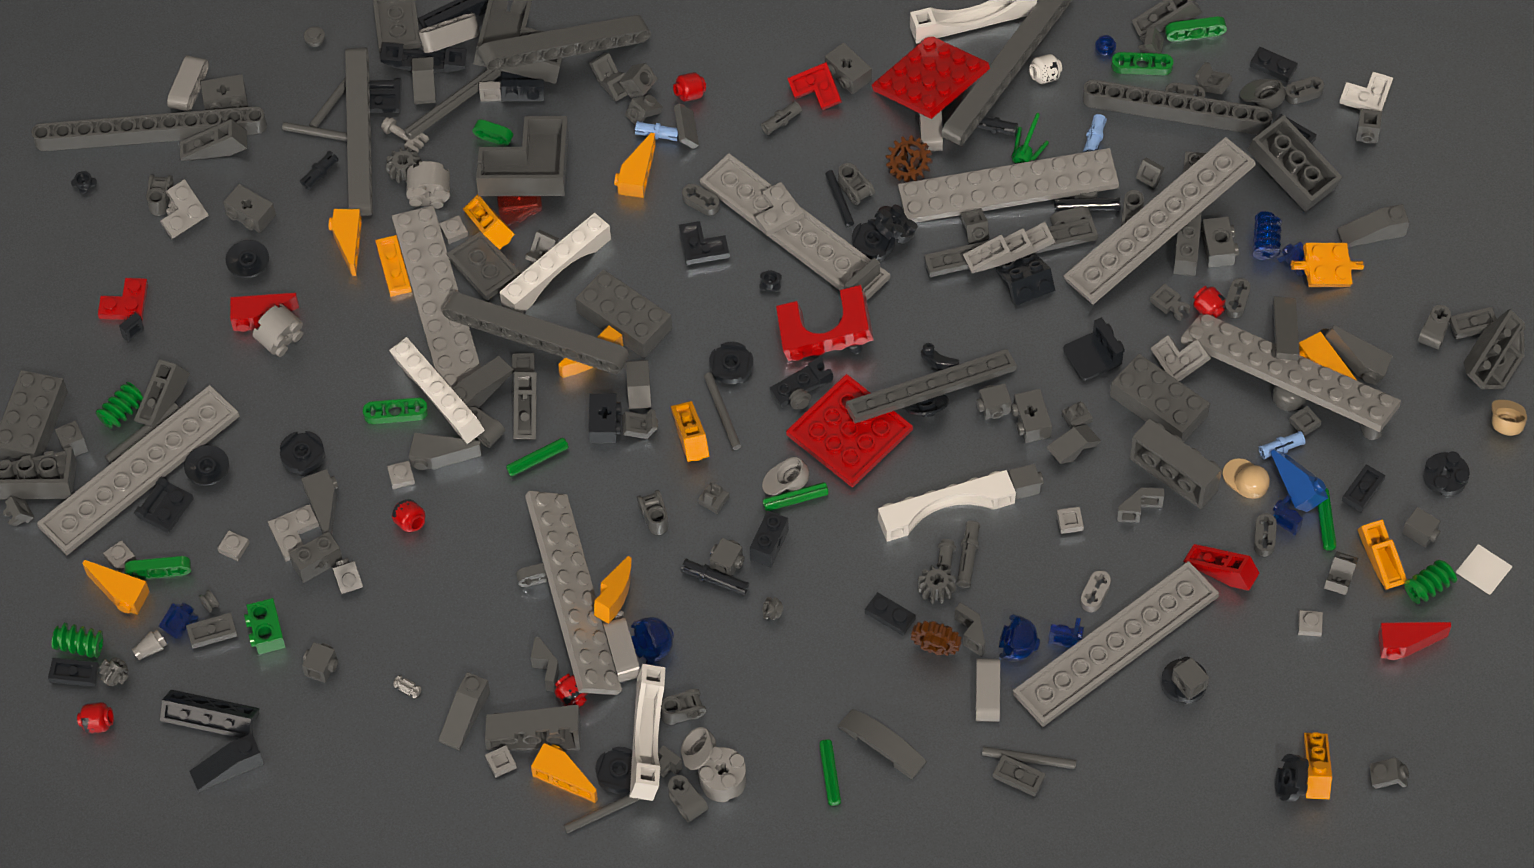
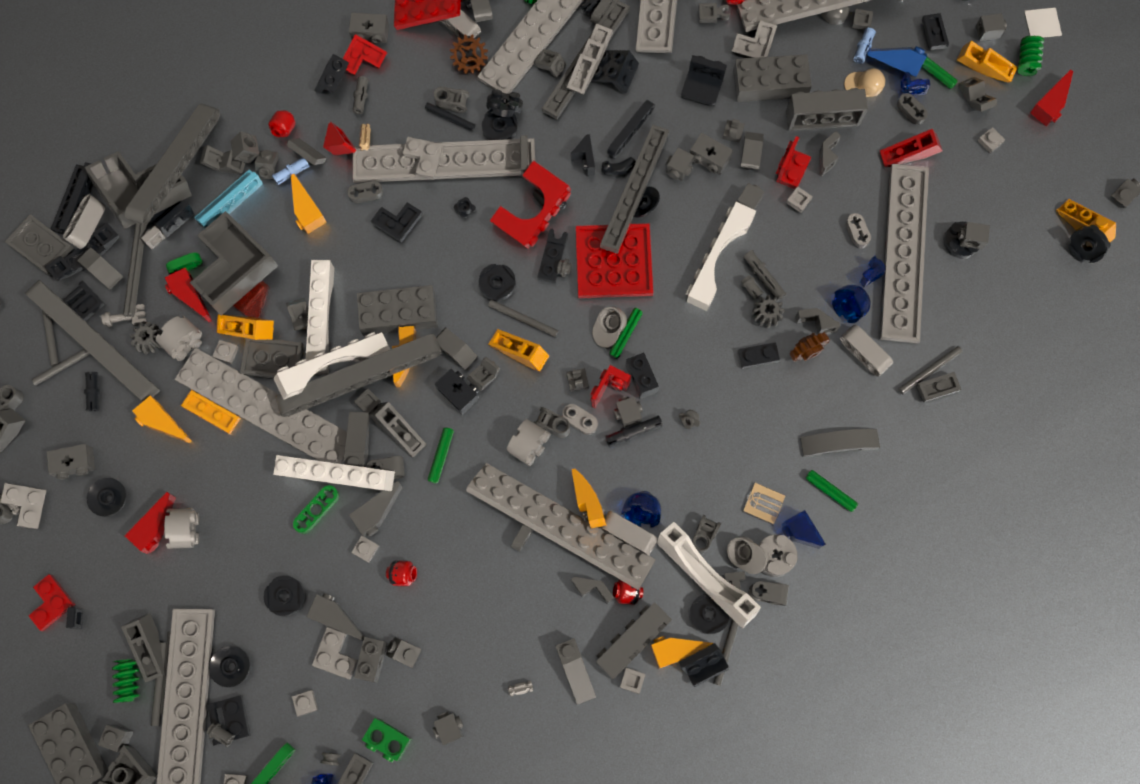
camera: 45 degrees left, 15 degrees up
none -> red slope [165,268,212,323]
none -> medium azure fence [194,170,263,229]
none -> dark grey pin [207,723,235,747]
none -> white arch [274,332,391,400]
none -> black bracket [314,54,349,94]
none -> red slope [323,122,356,155]
none -> tan axle [359,123,371,151]
none -> light grey brick [507,419,551,466]
none -> light grey plate [562,404,598,435]
none -> black slope [571,134,595,176]
none -> red bracket [590,365,631,408]
none -> black beam [607,100,655,158]
none -> black bracket [679,643,729,687]
none -> piece [742,482,786,525]
none -> red bracket [776,136,811,190]
none -> clear blue slope [782,510,826,549]

